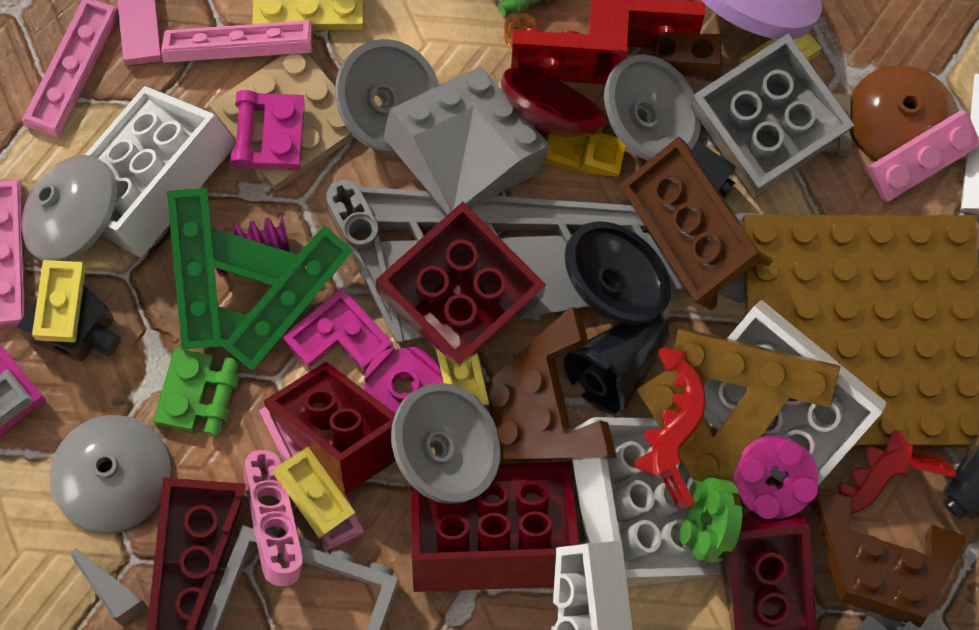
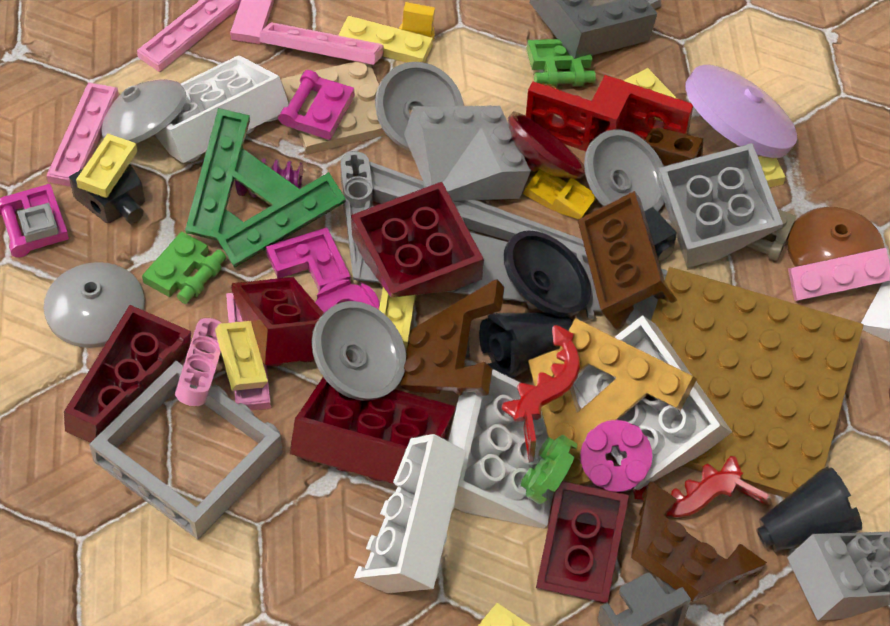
camera: 20 degrees right, 15 degrees down
light grey slope [70,549,148,626] -> none

